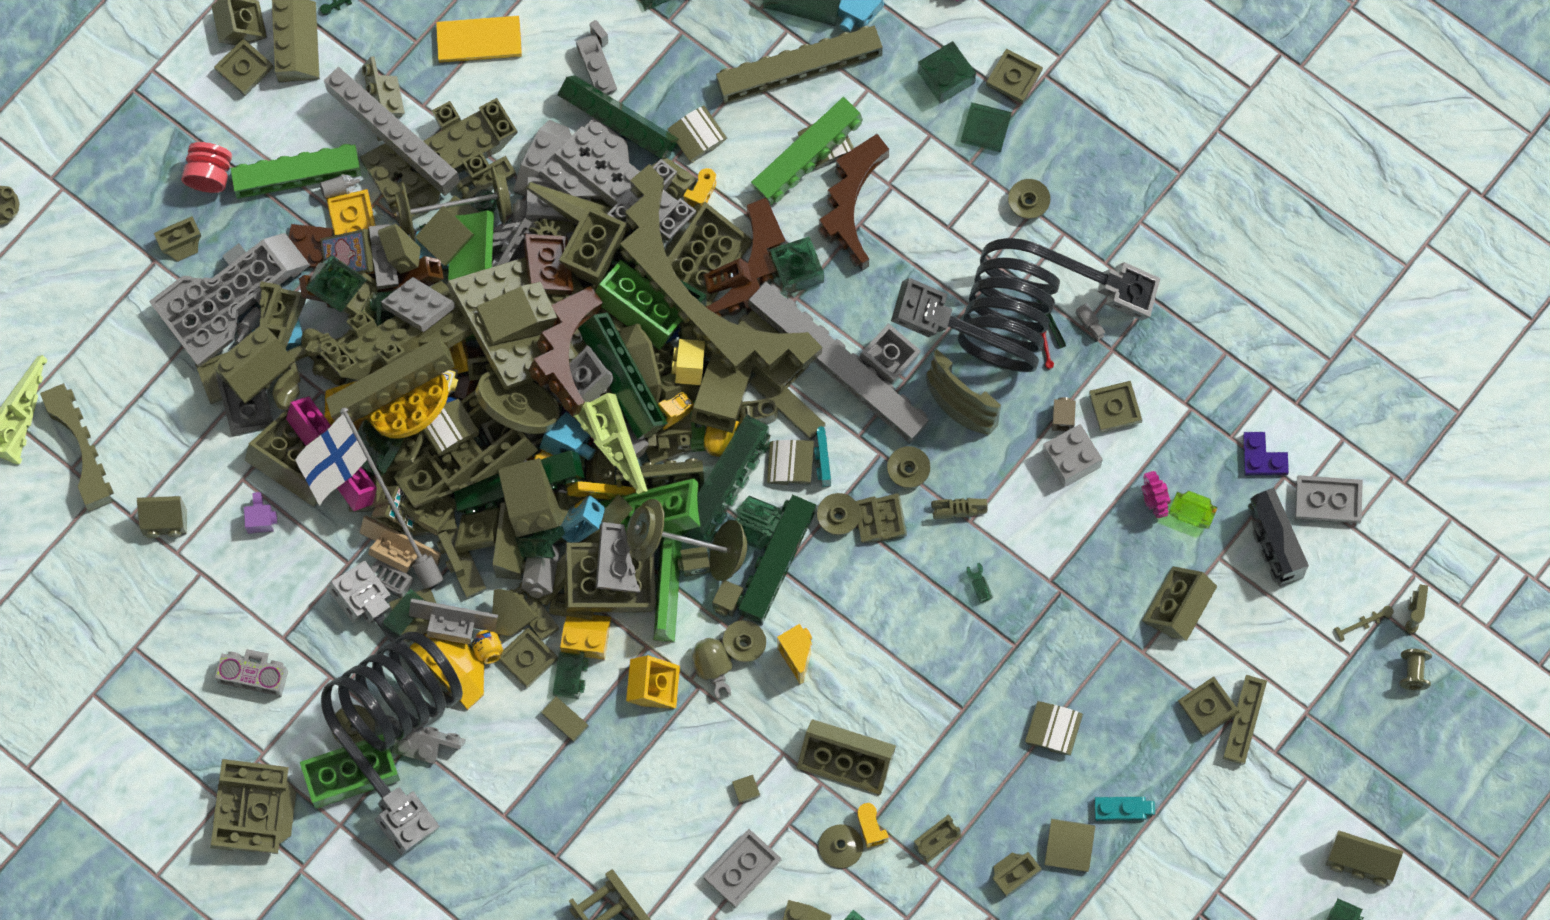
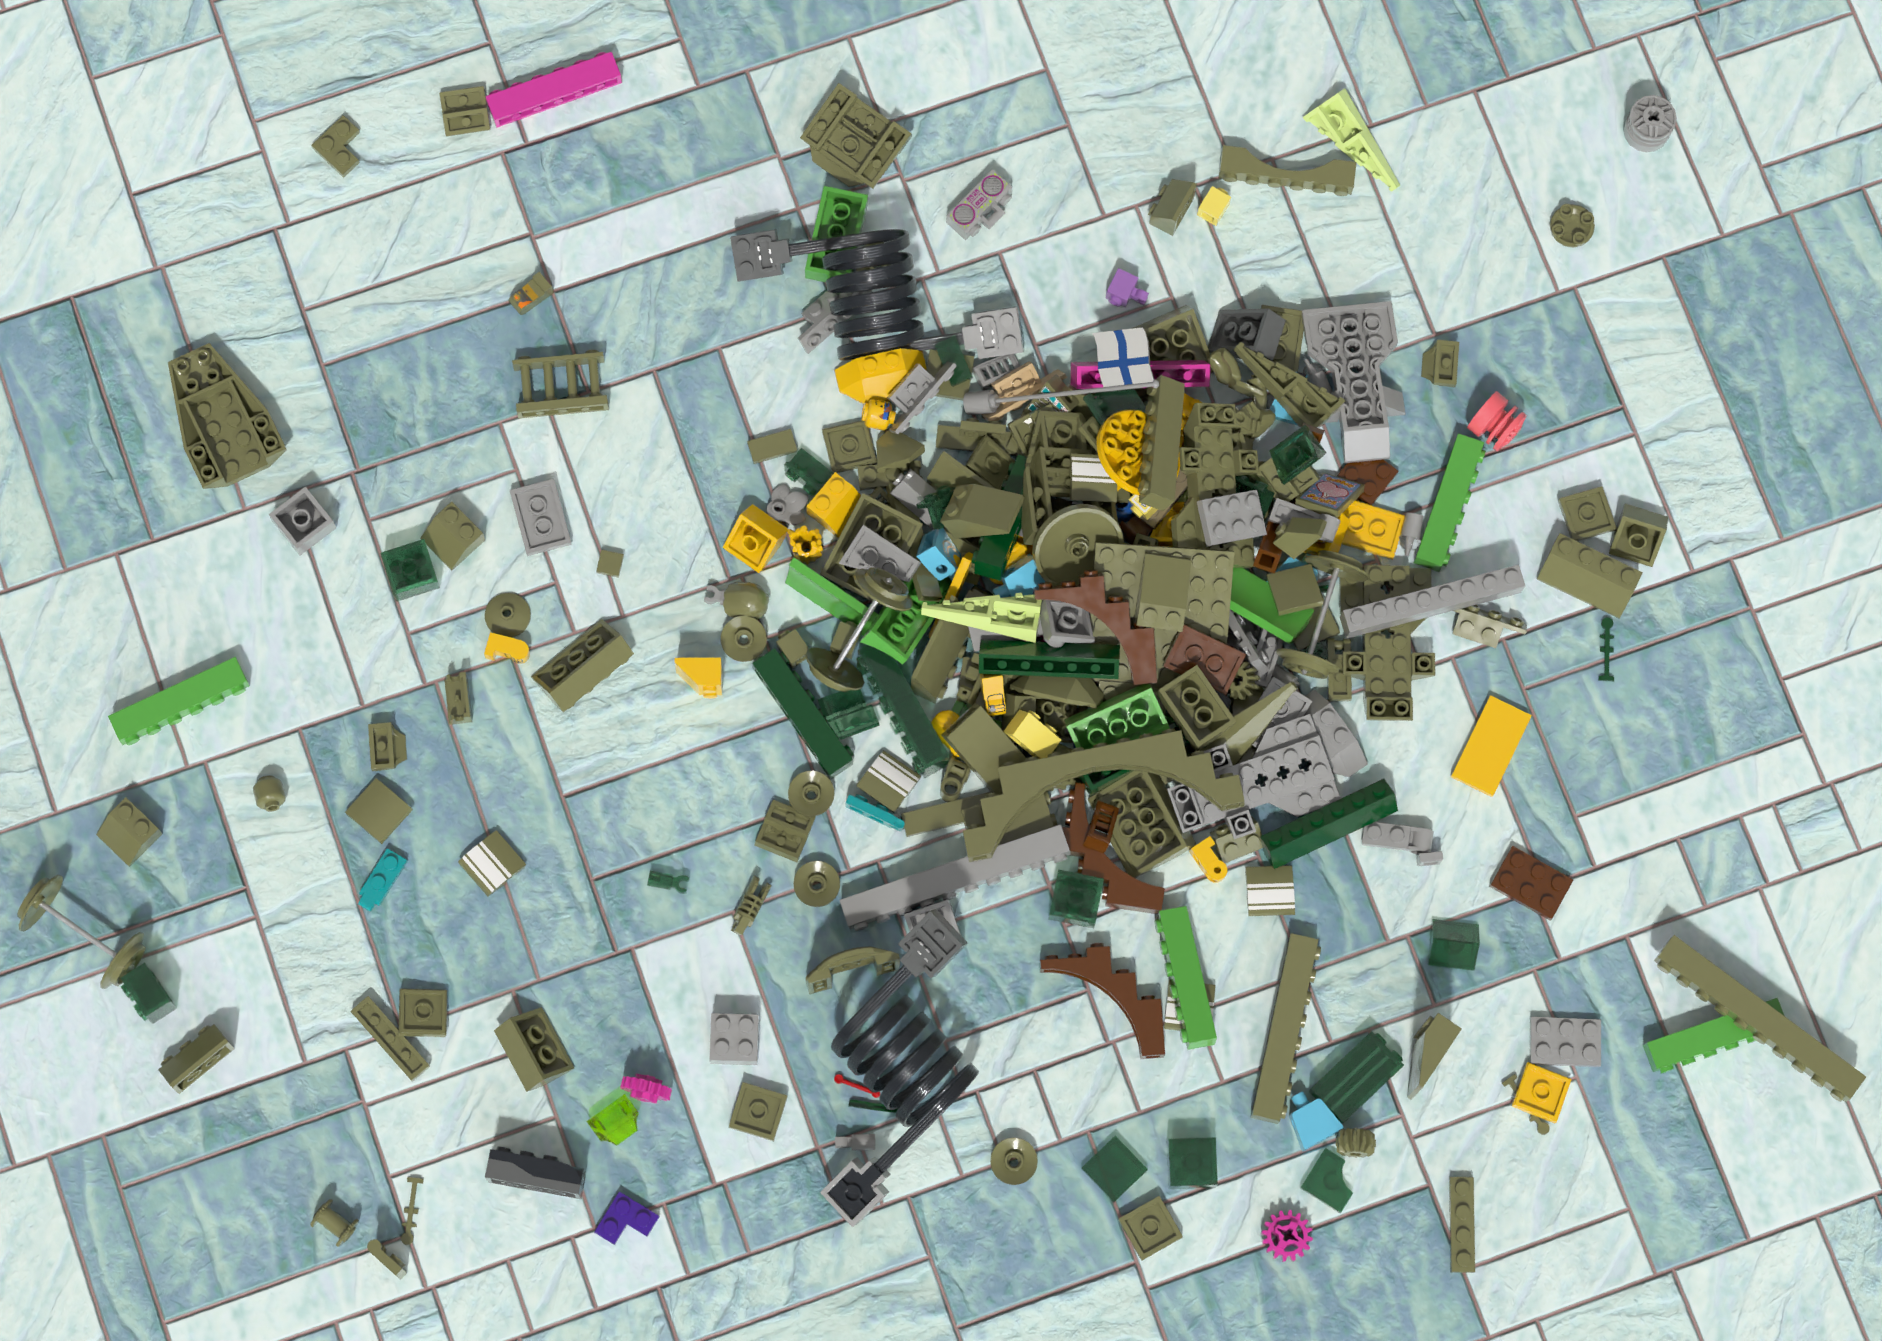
camera: 115 degrees right, 5 degrees up
olive slope [213,324,295,404] -> none
dark tan brick [1052,397,1076,432] -> none
light grey plate [1295,475,1363,524] -> none
none -> light grey plate [766,484,808,525]
none -> yellow piece [787,525,823,565]
none -> light yellow brick [1197,186,1231,226]

